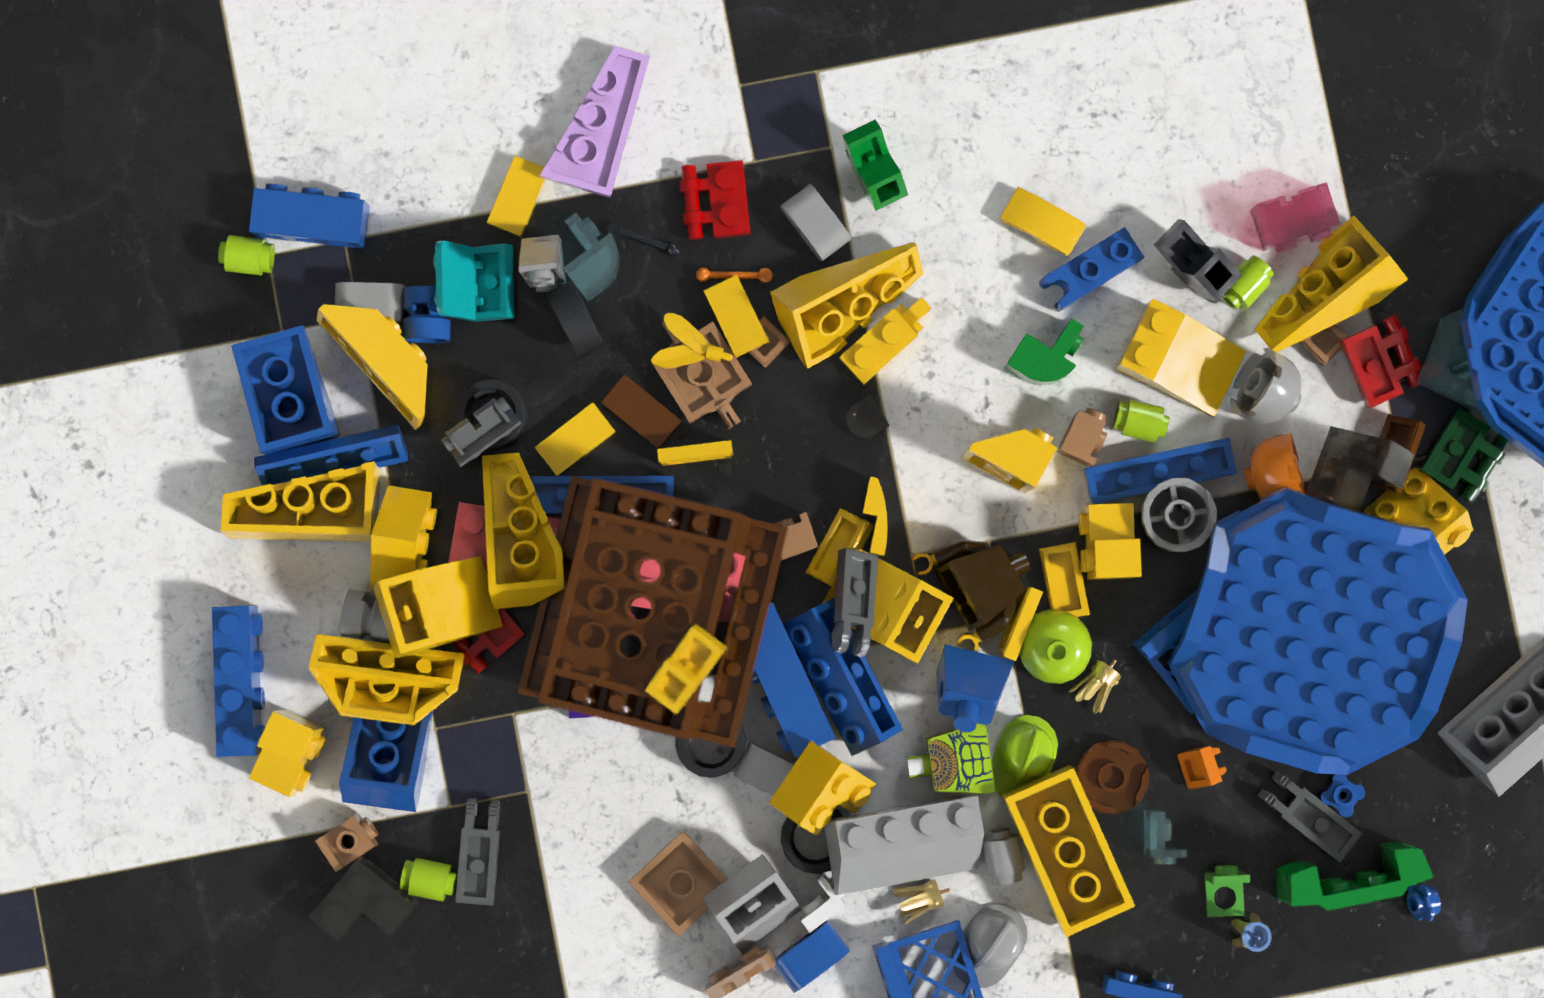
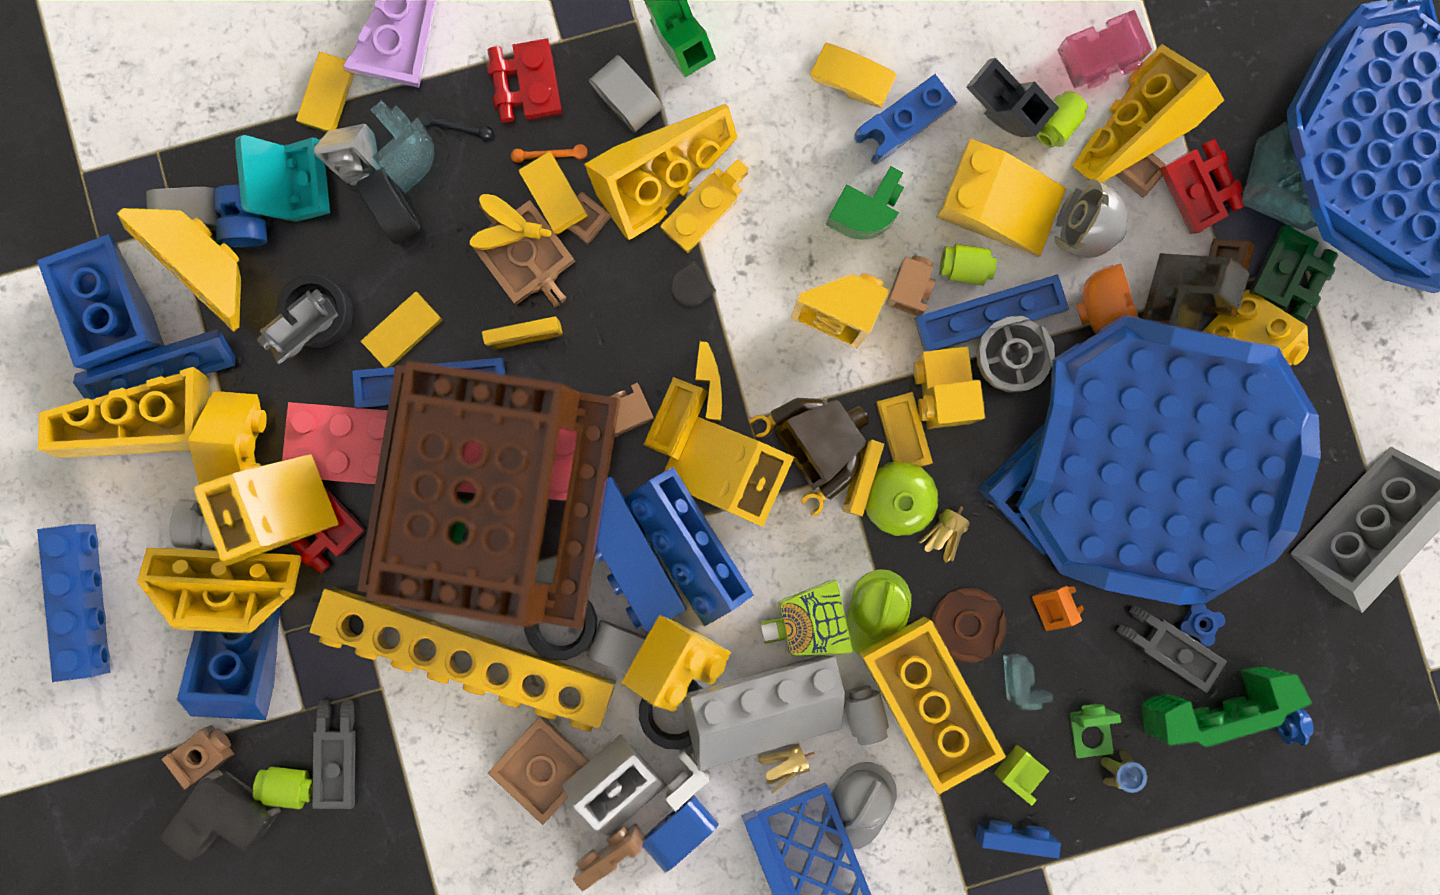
camera: 10 degrees left, 0 degrees up
lime brick [218,235,275,276] -> none
yellow brick [248,709,328,797] -> none
blue brick [249,184,370,249] -> none
yellow wedge [482,453,565,609] -> none
reddish brown tile [601,374,682,449] -> none
yellow slope [645,624,727,714] -> none
dark grey hinge [831,548,878,657] -> none
blue torso [936,644,1013,732] -> none
none -> yellow brick [309,587,616,732]
none -> lime panel [993,745,1049,805]

